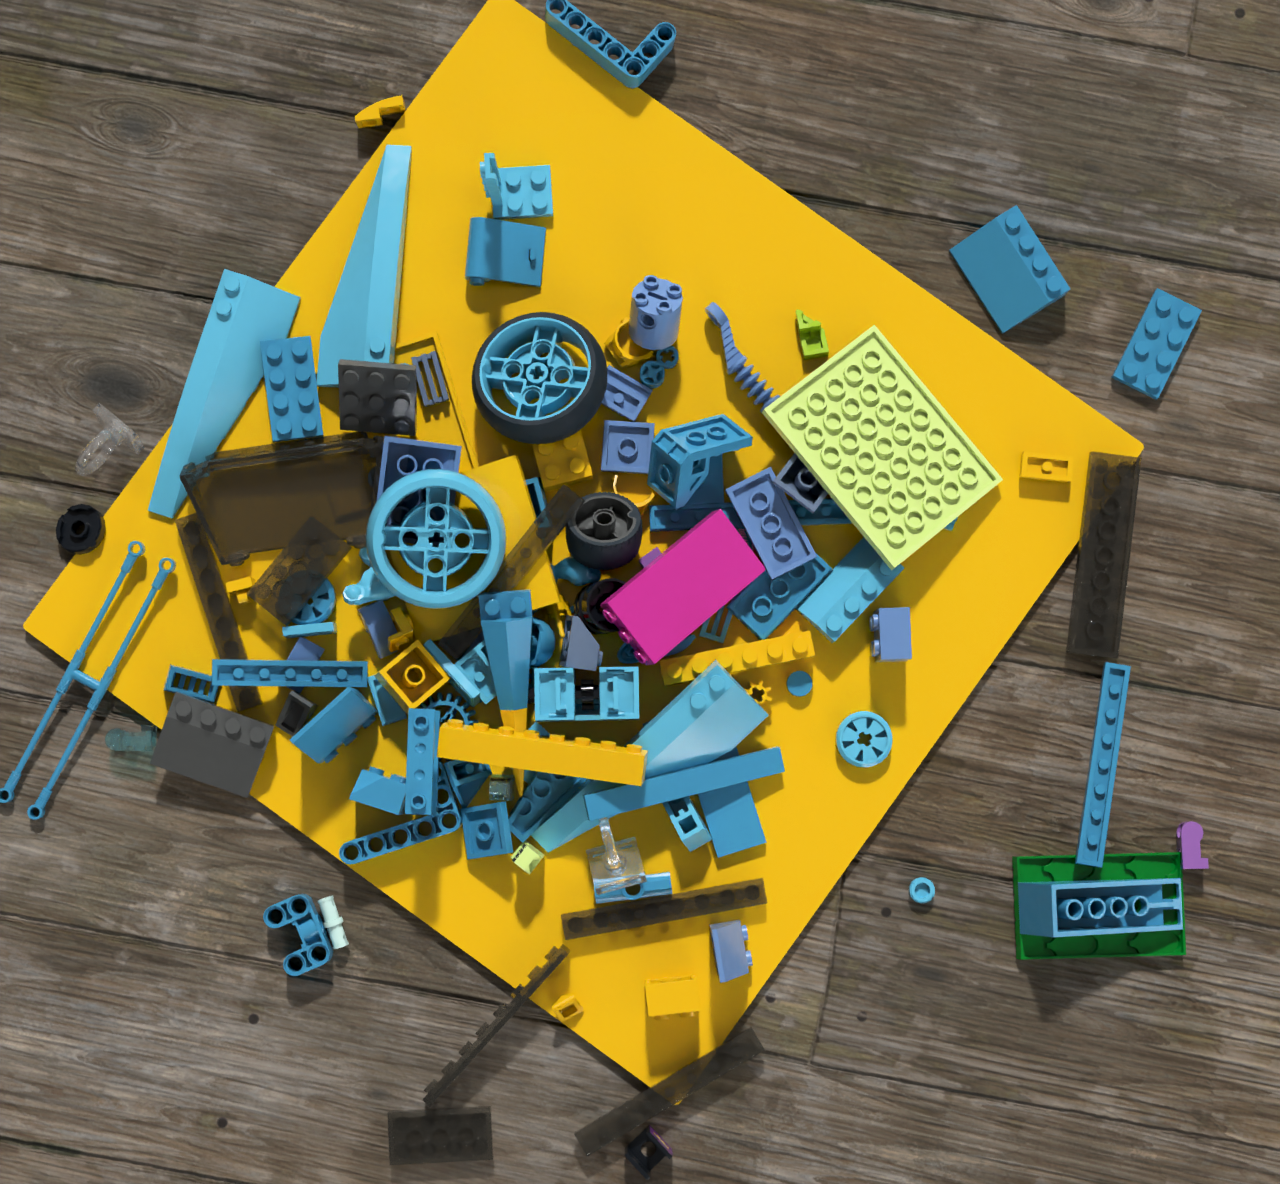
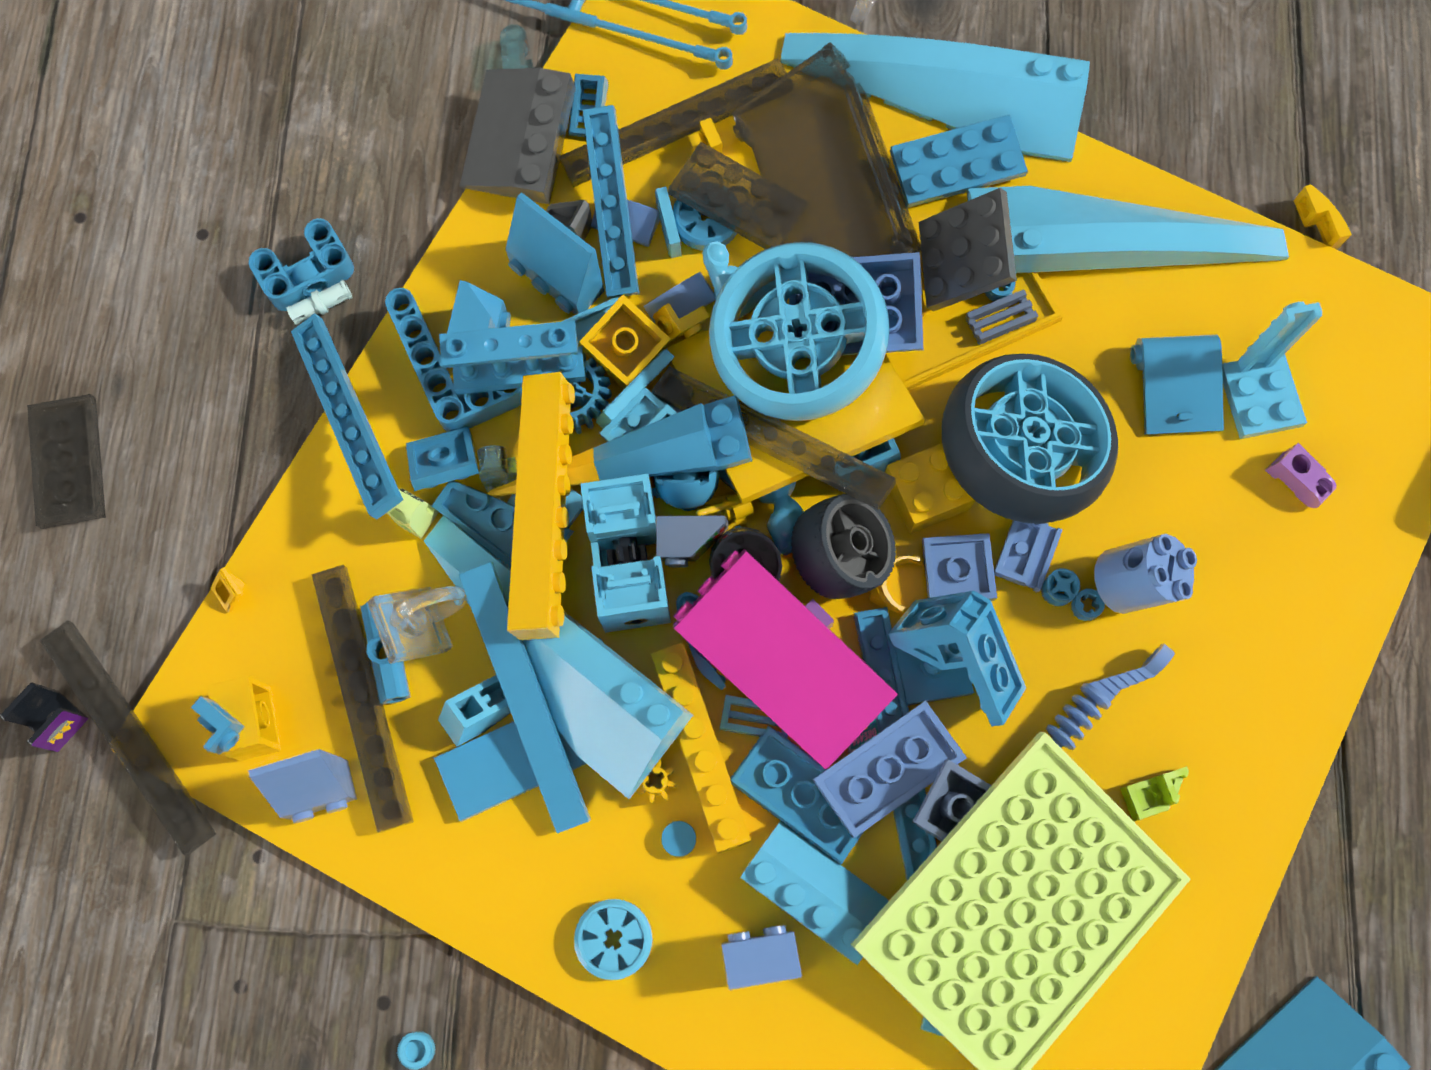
camera: 85 degrees right, 10 degrees down
clear smoke plate [422,944,570,1107] -> none
dark azure slope [444,760,492,808] -> none
yellow helmet [604,317,655,369] -> none
none -> dark azure bracket [191,696,245,754]
none -> dark azure plate [291,313,403,520]
none -> medium lavender leg [1265,443,1336,508]

